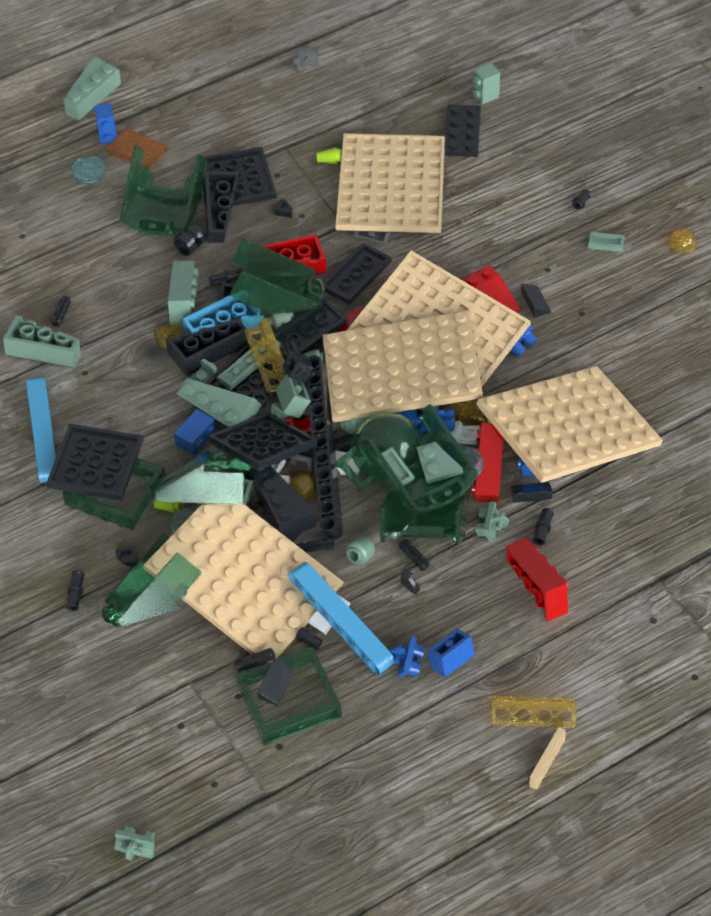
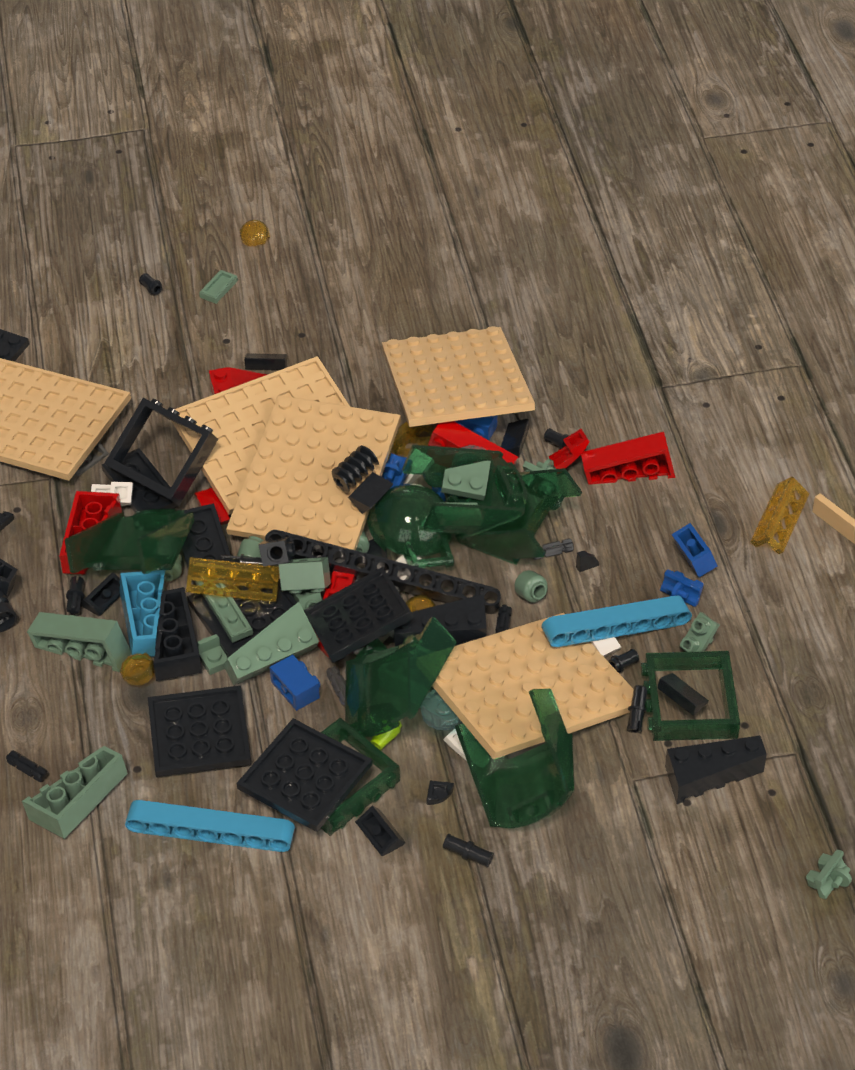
camera: 70 degrees left, 5 degrees down
none -> white slope [91,482,133,506]
none -> black window [104,397,218,506]
none -> black plate [148,685,251,777]
none -> black piece [332,445,379,493]
none -> black slope [348,472,393,514]
none -> black slope [355,805,406,856]
none -> red slope [549,429,590,473]
none -> black wedge [665,735,767,804]
none -> sand green hips [679,612,720,659]

